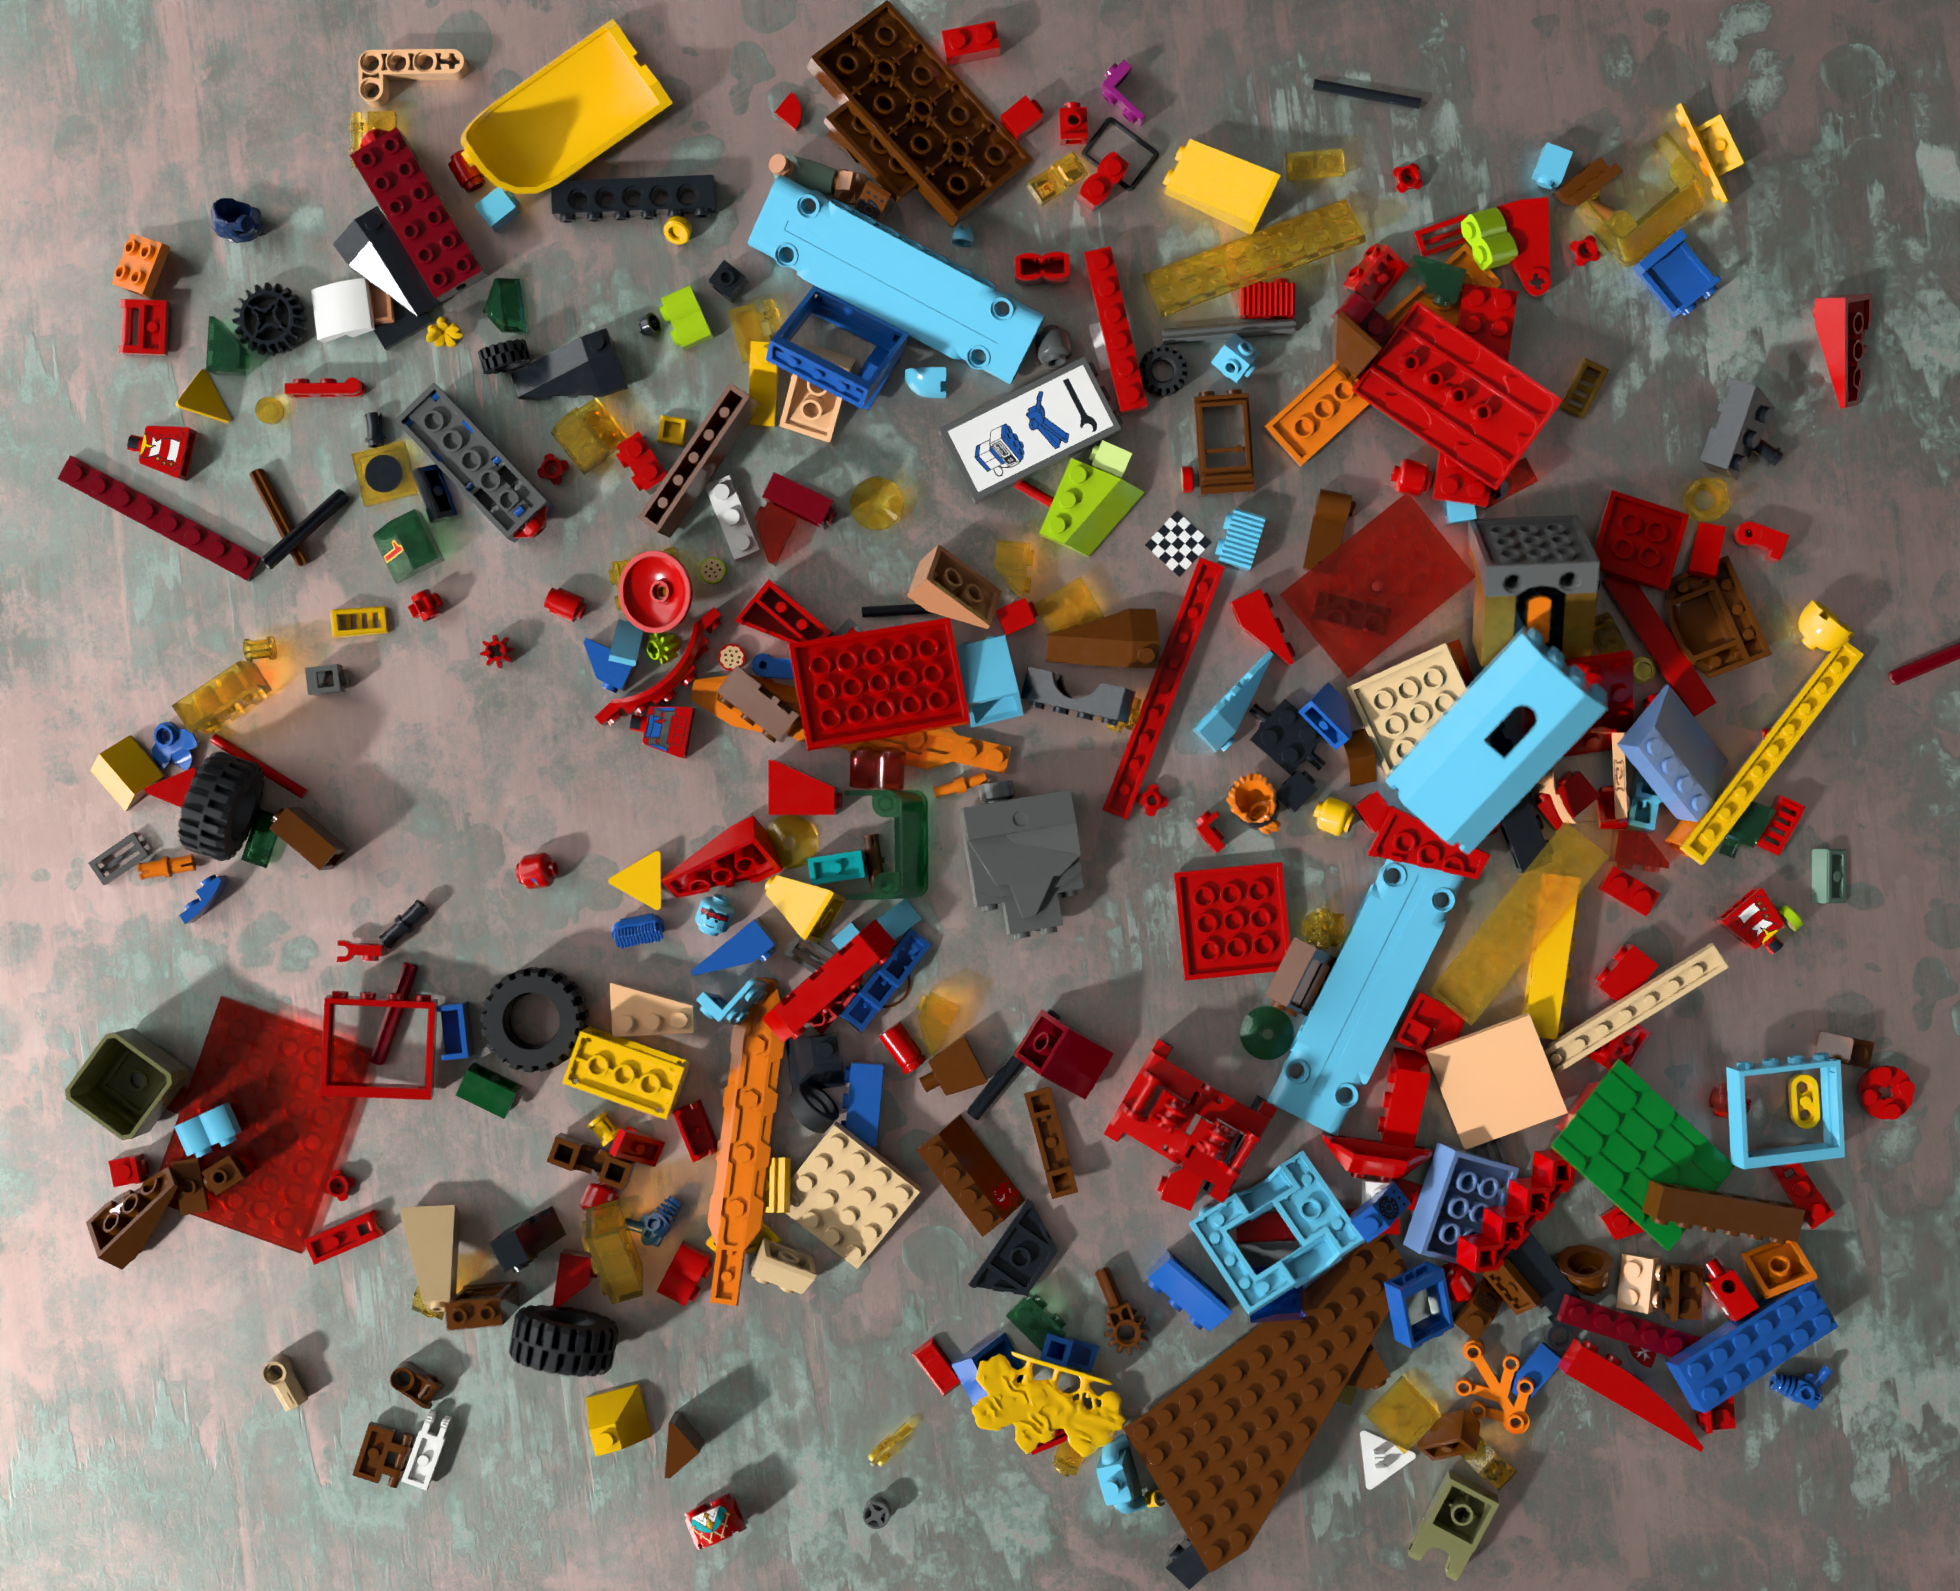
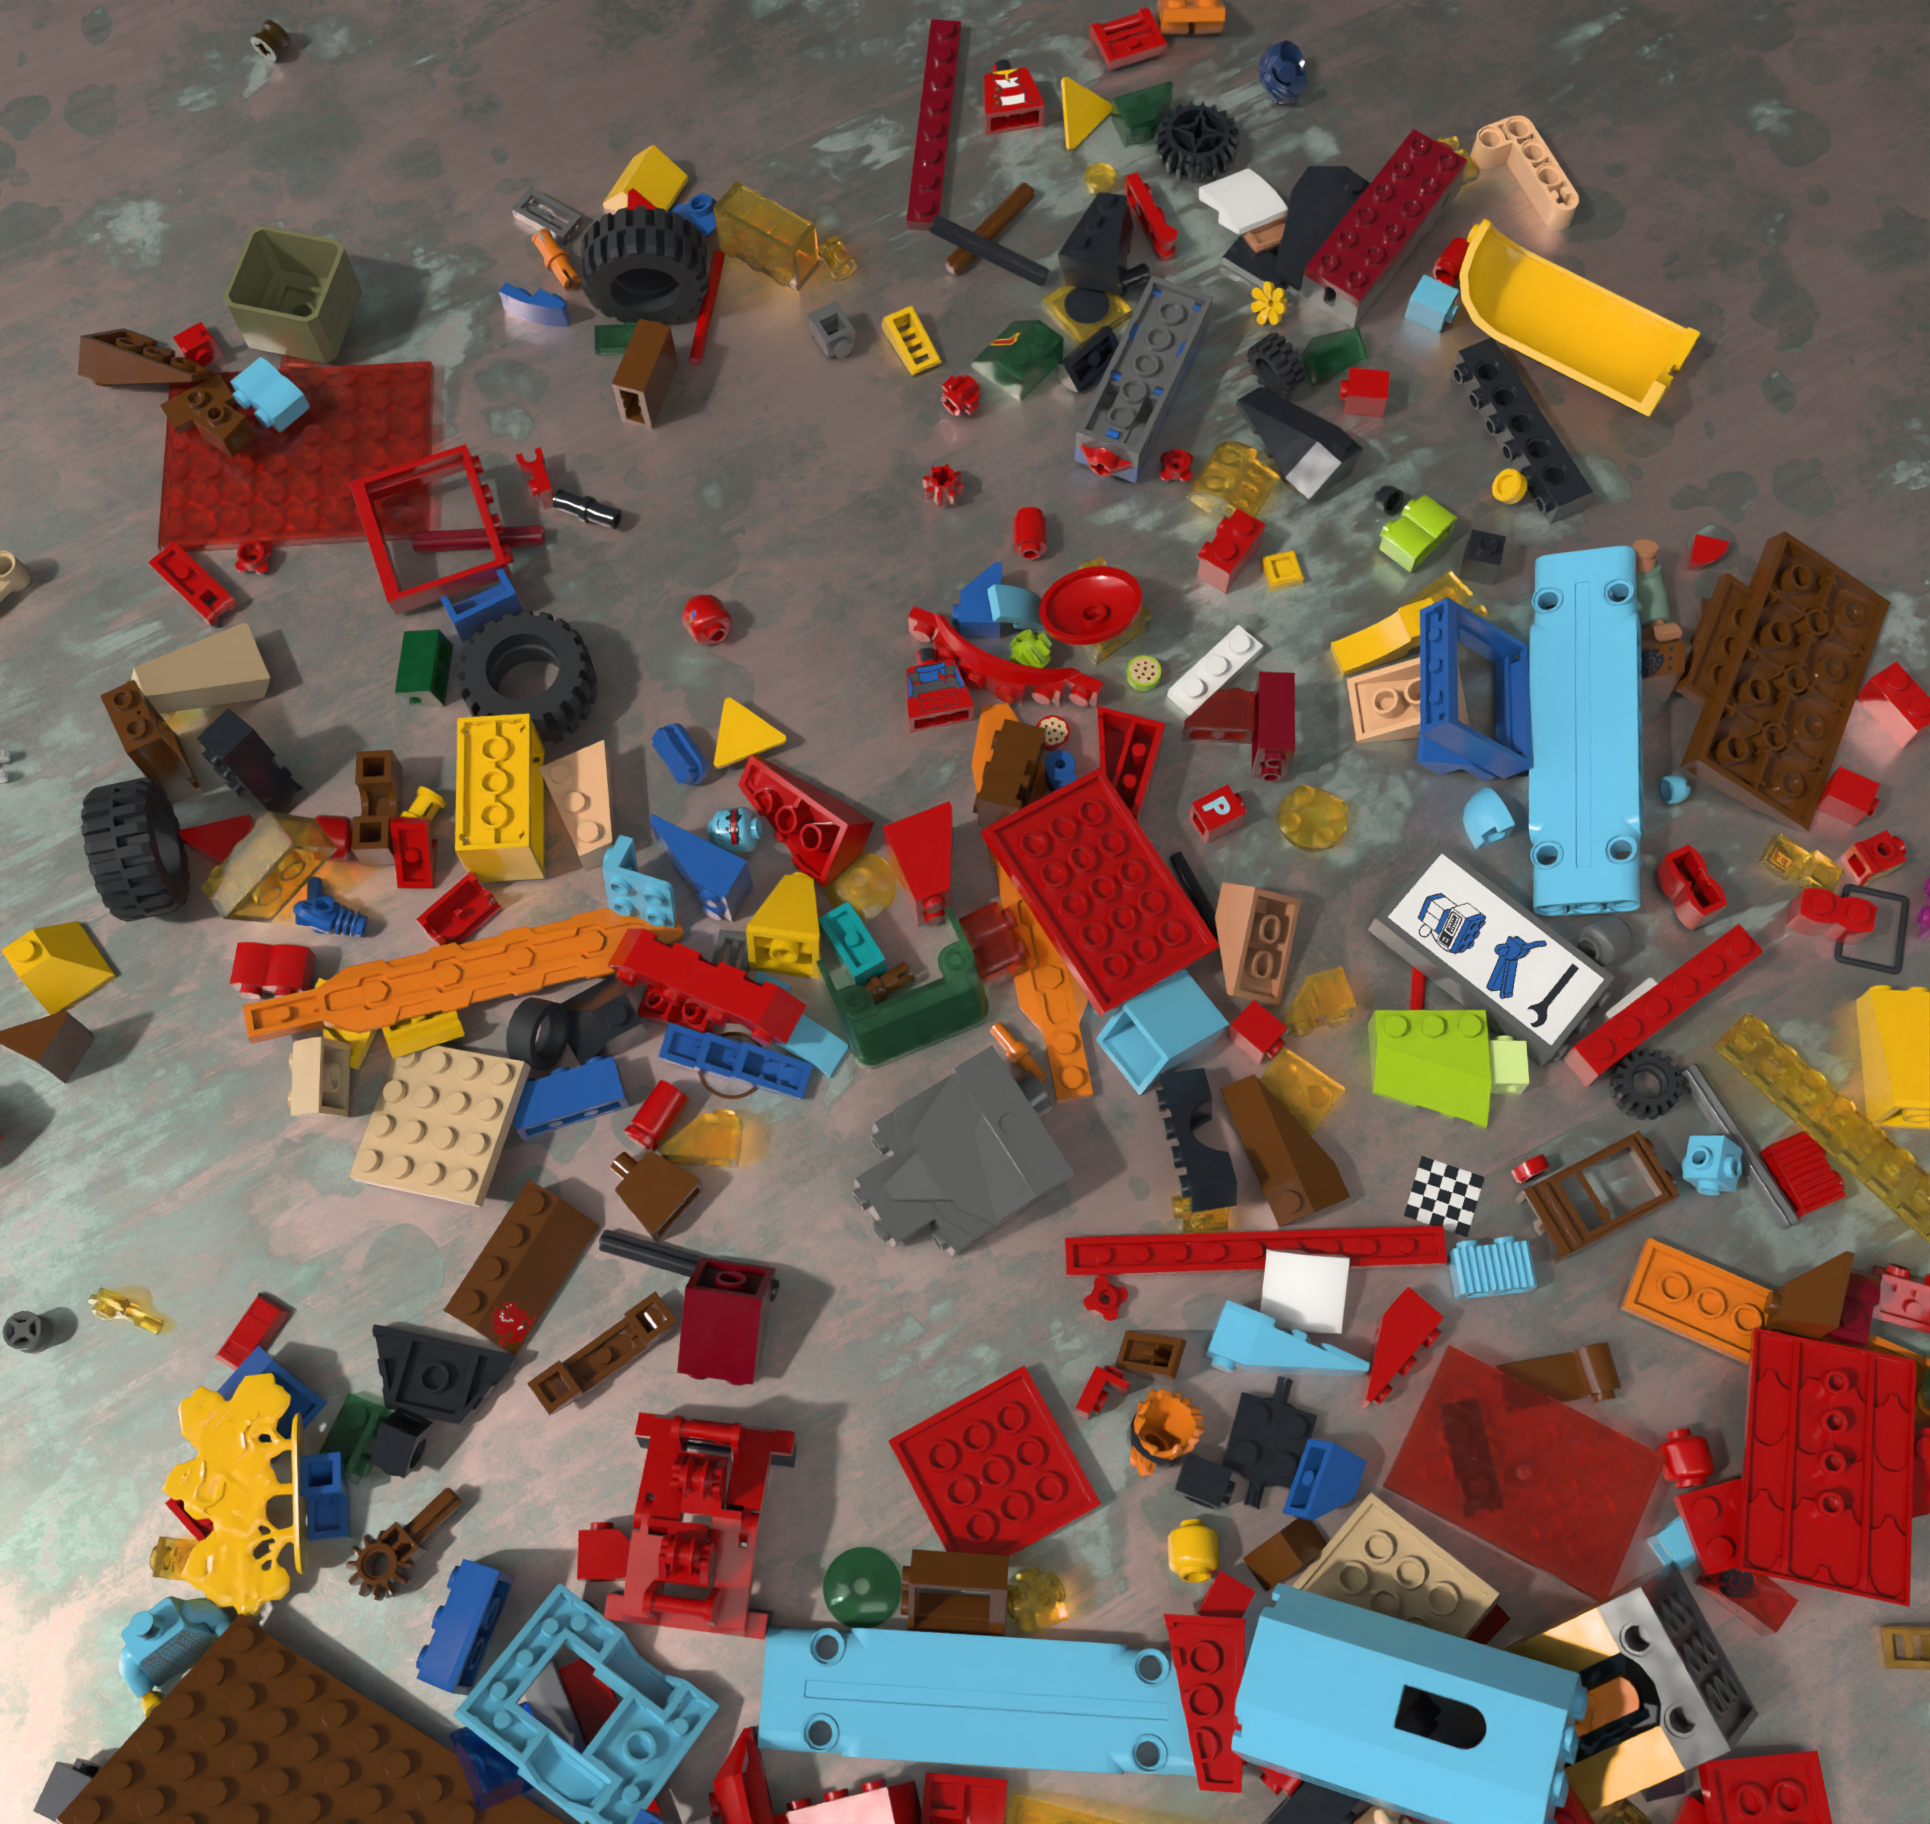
camera: 75 degrees right, 20 degrees down
reddish brown piece [390,1361,445,1409] -> none
reddish brown brick [638,382,761,538] -> none
none -> black brick [369,1408,434,1478]
none -> black wedge [1058,192,1134,294]
none -> reddish brown slope [1114,1331,1187,1387]
none -> red brick [1188,784,1247,845]
none -> white slope [1260,1249,1350,1334]
none -> red brick [1338,367,1390,418]

